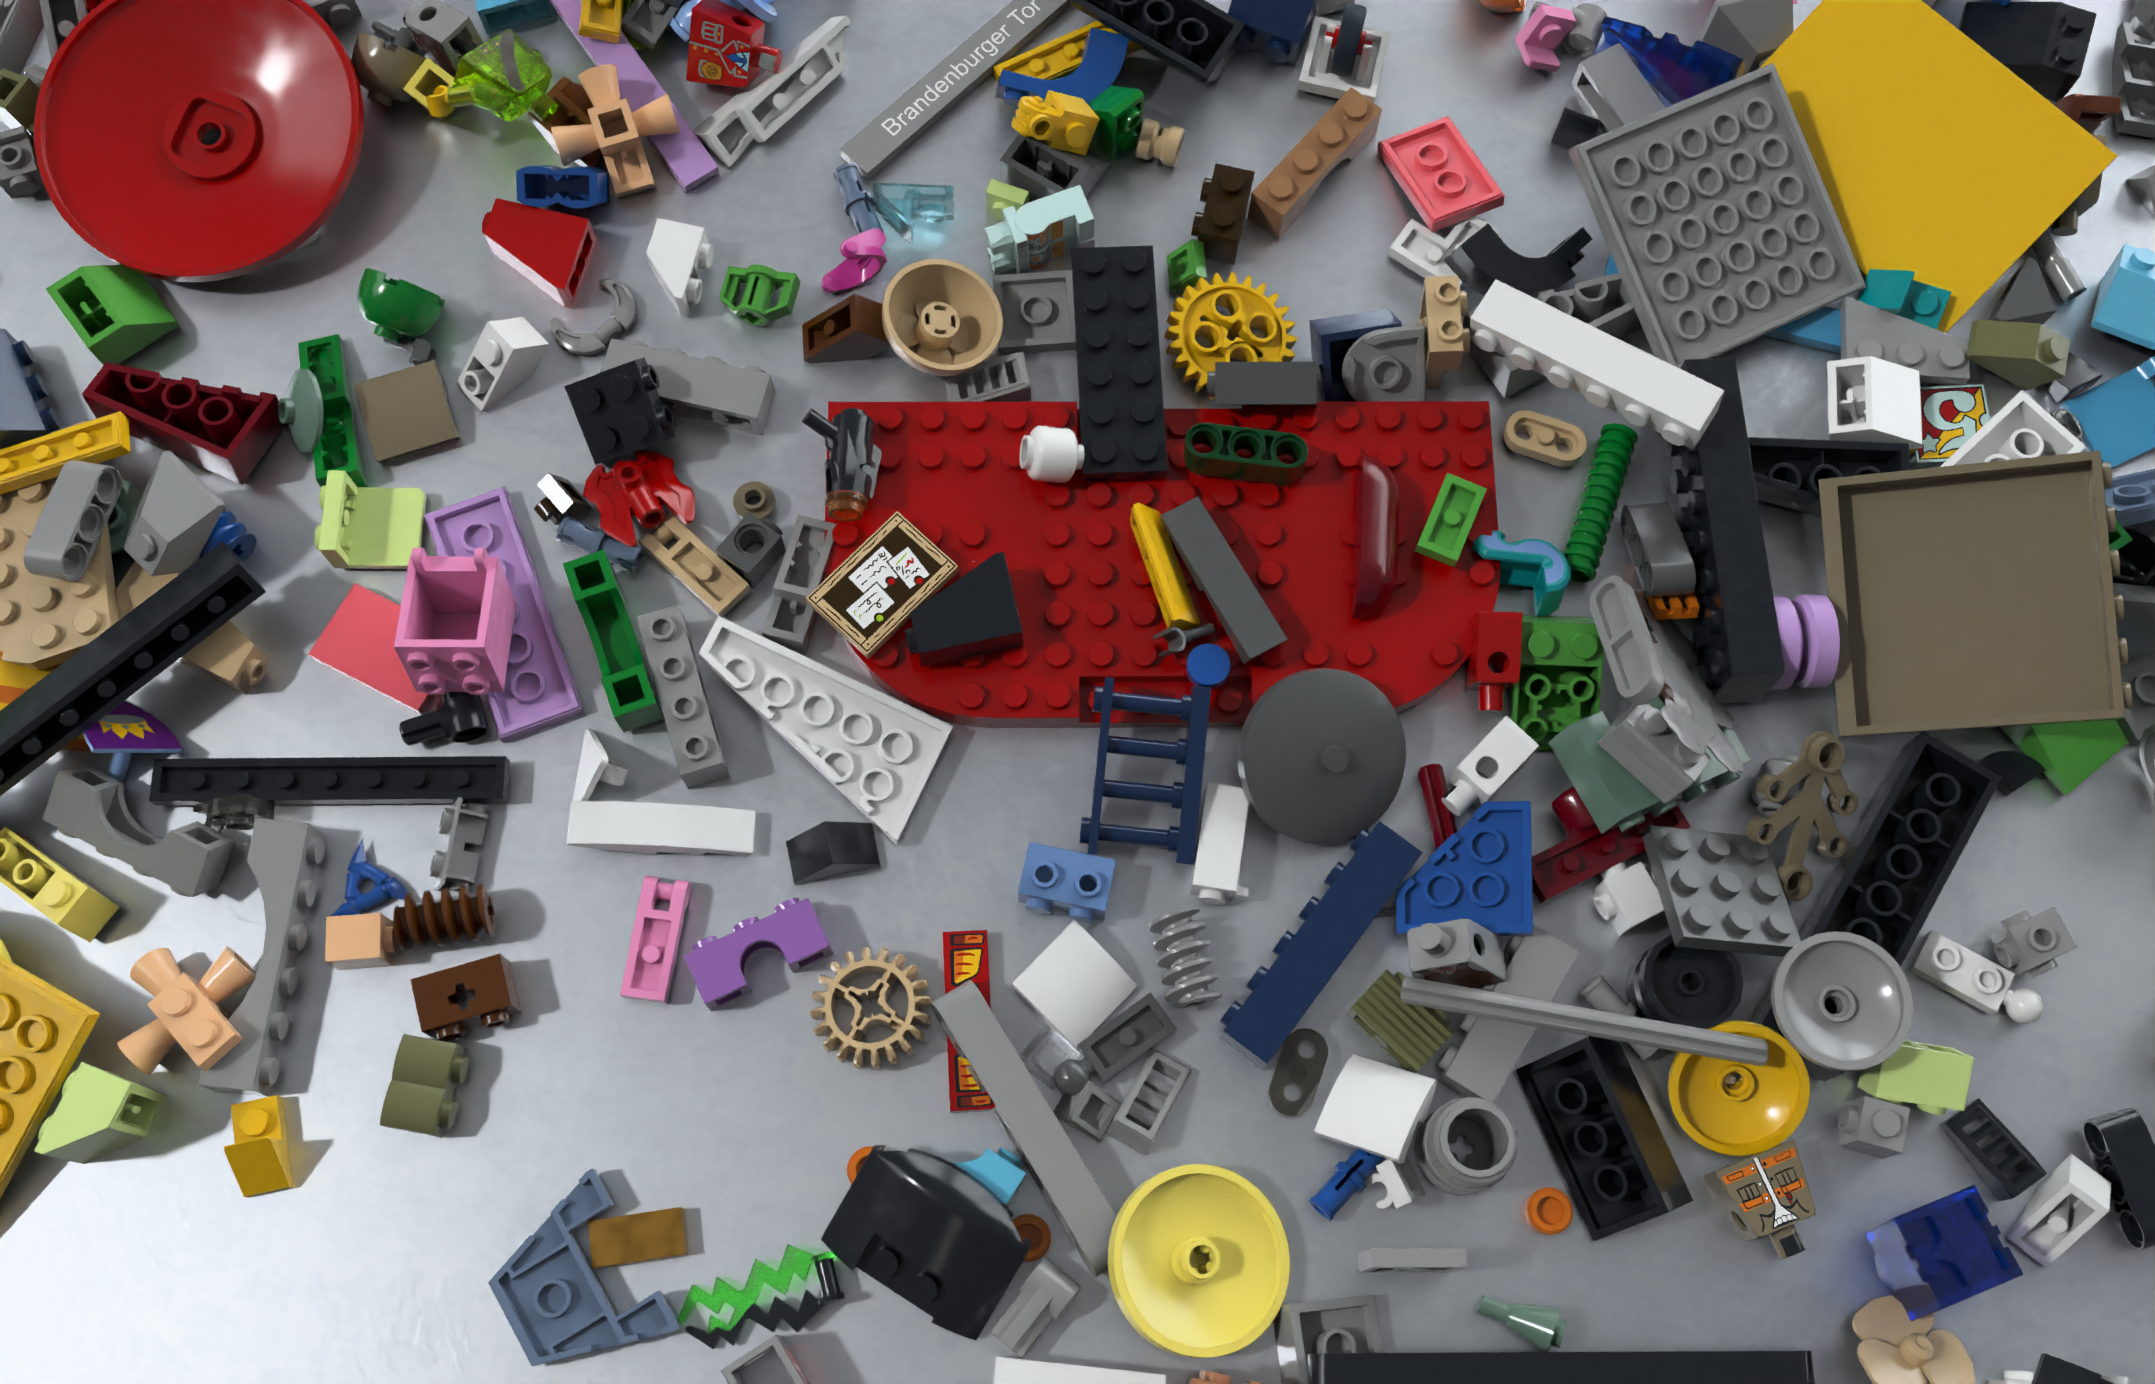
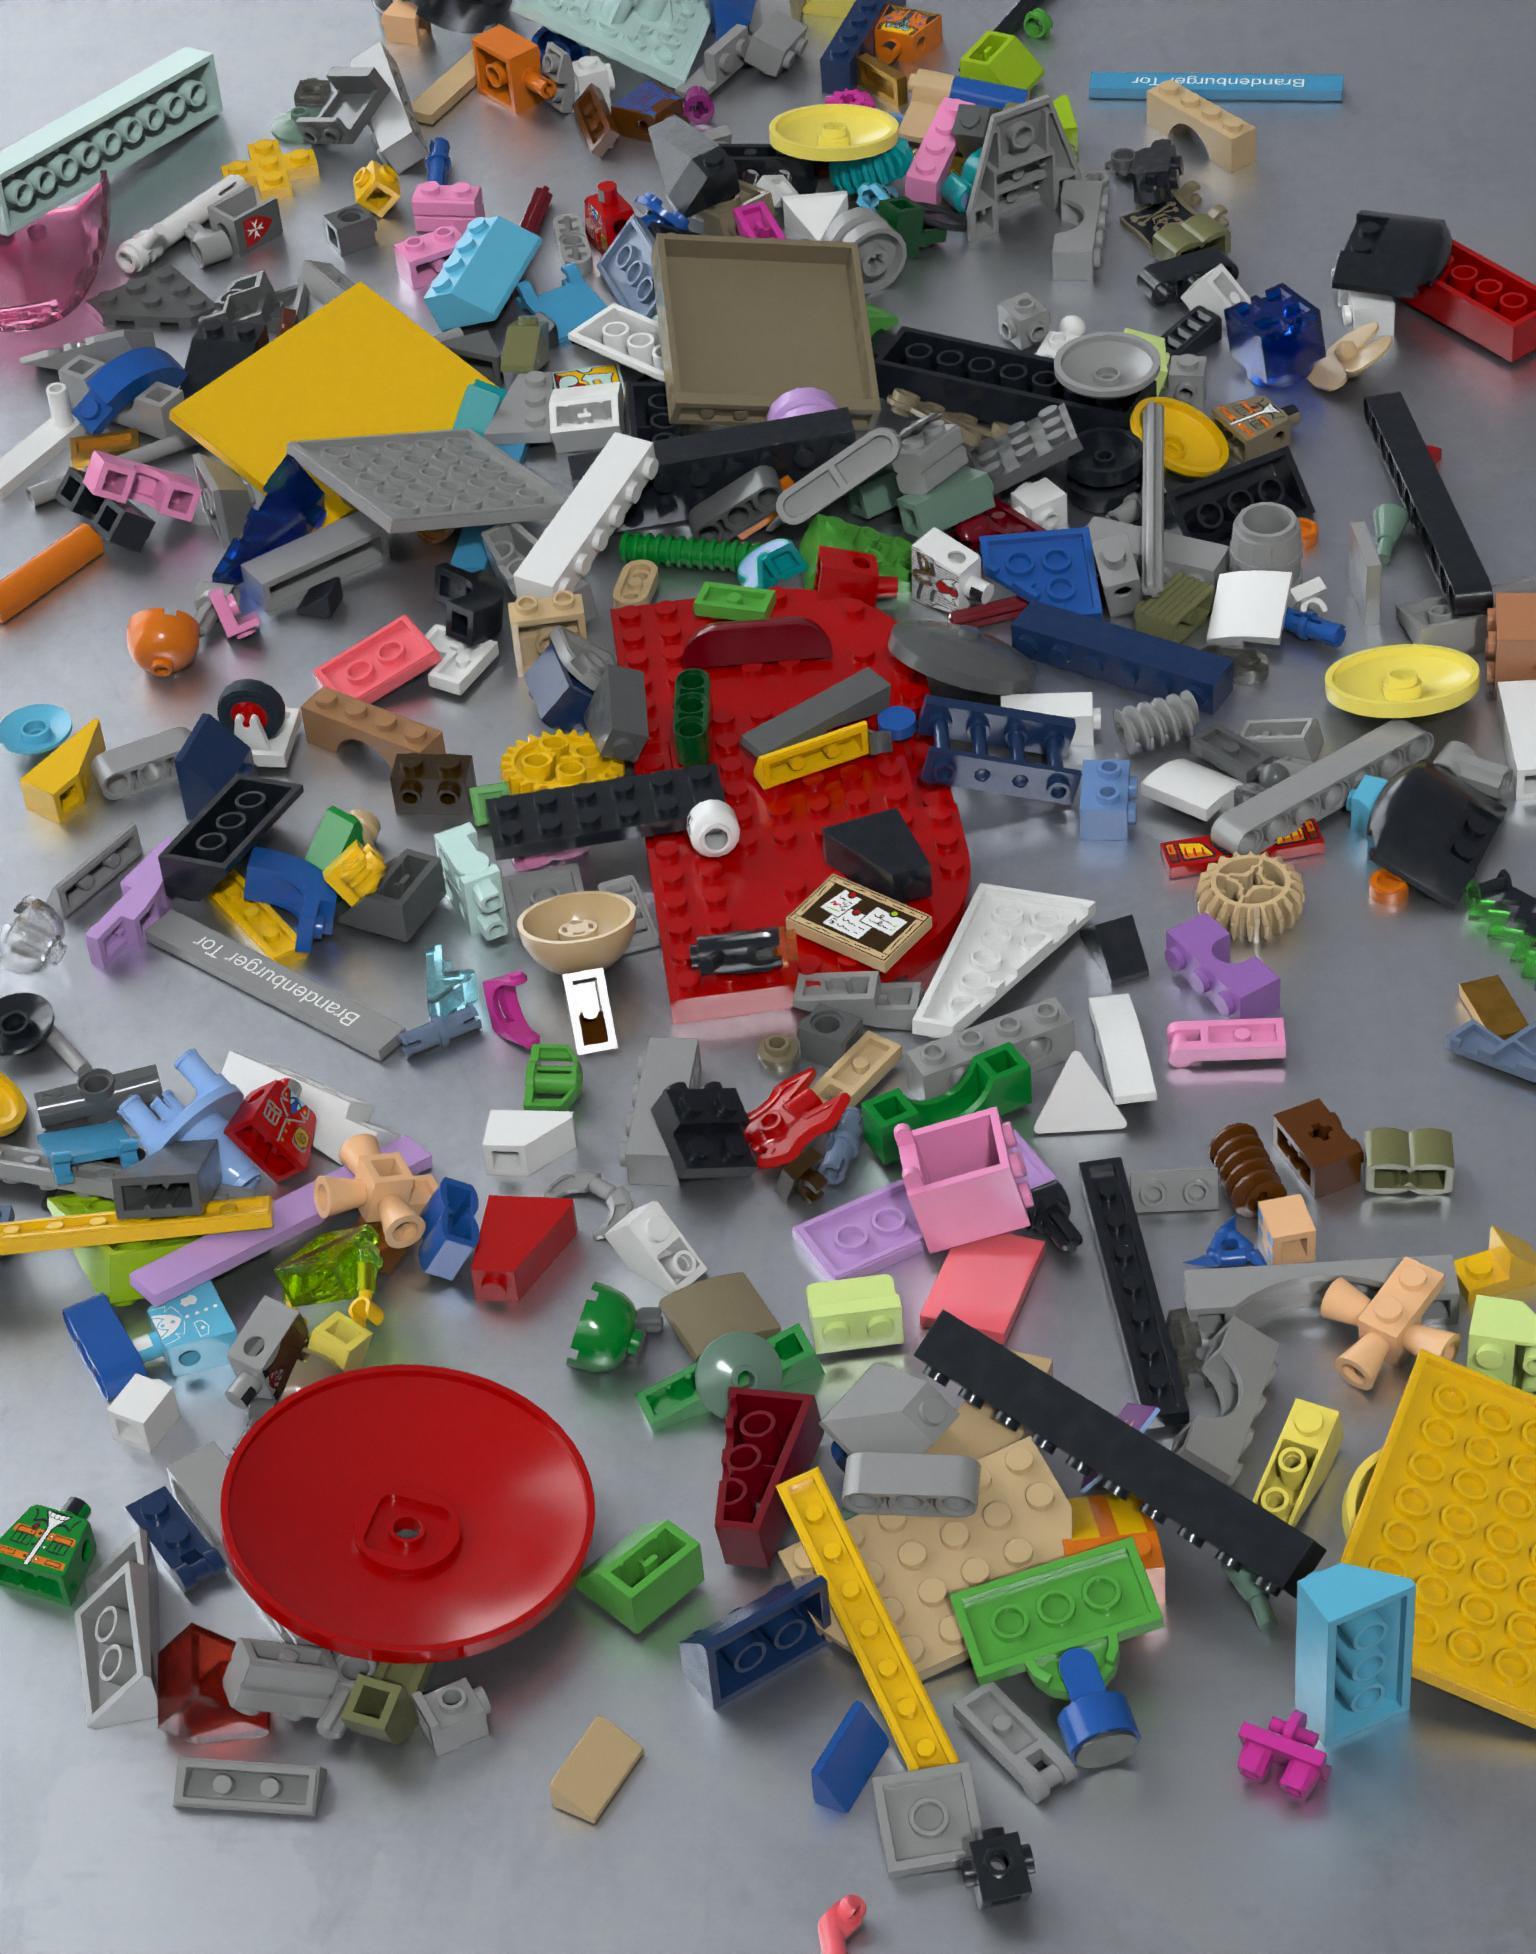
camera: 90 degrees left, 30 degrees down
yellowish green plate [986,179,1029,221] -> none

